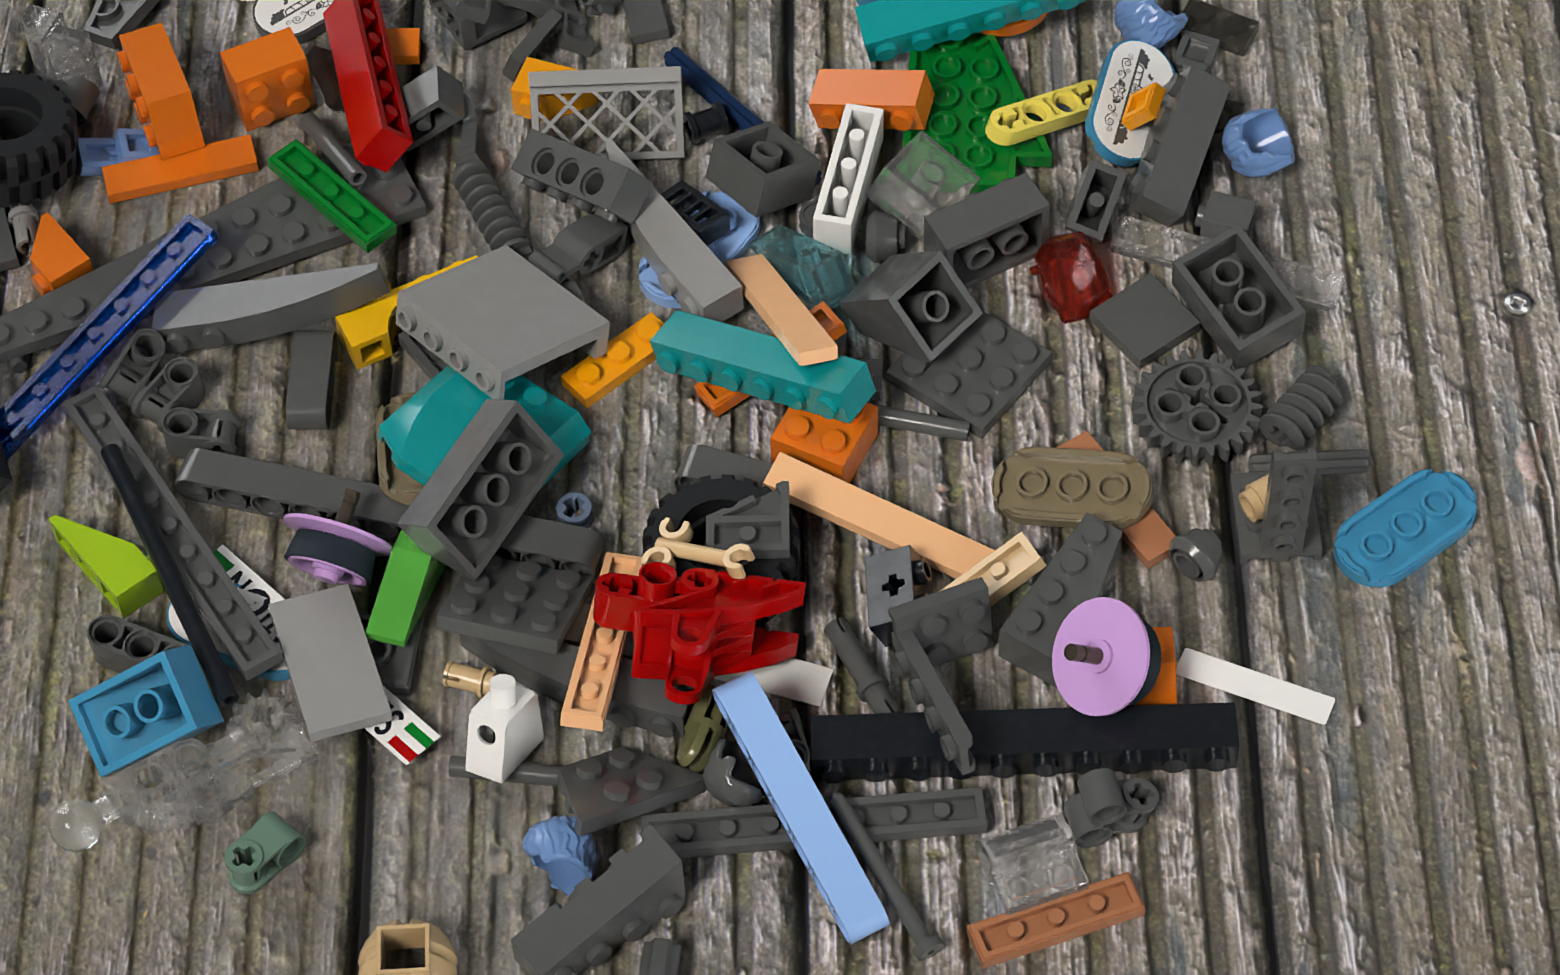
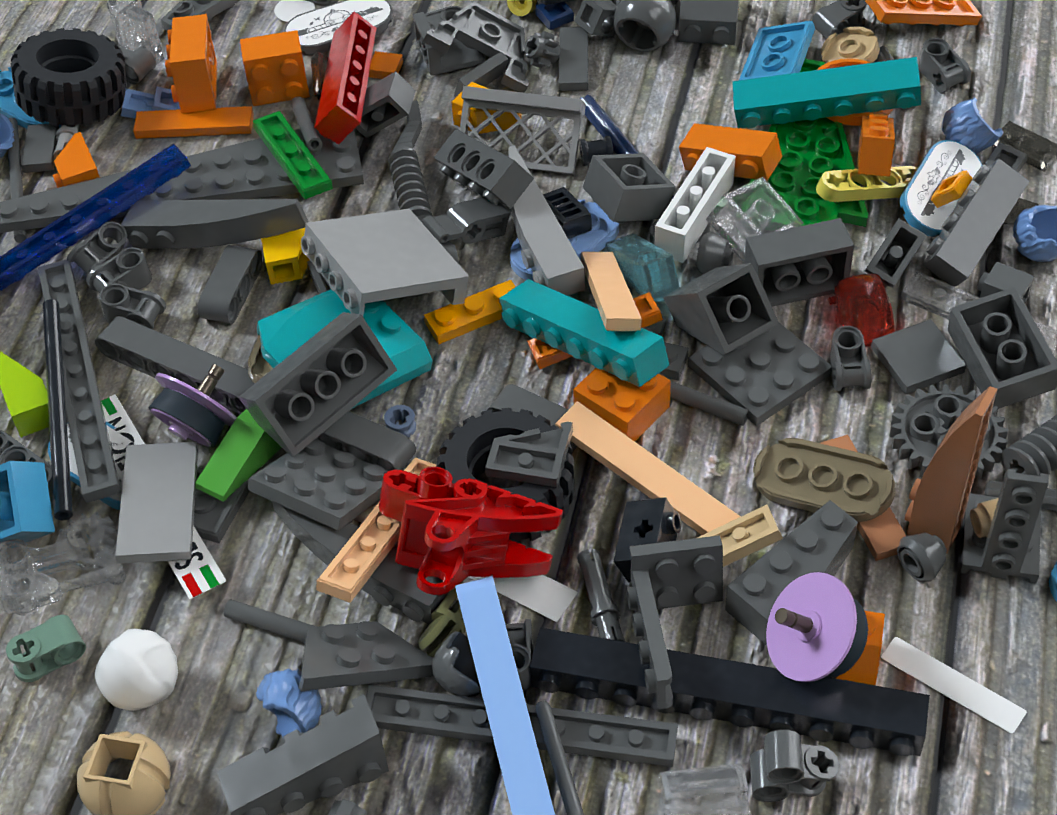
camera: 15 degrees right, 5 degrees down
tan pin [442,661,498,699] -> none
white torso [465,674,544,784] -> none
tan bar [641,517,755,579] -> none
none -> white piece [95,629,178,711]
none -> dark grey piece [830,326,872,391]
none -> orange brick [858,112,895,177]
none -> nougat slope [904,386,998,554]

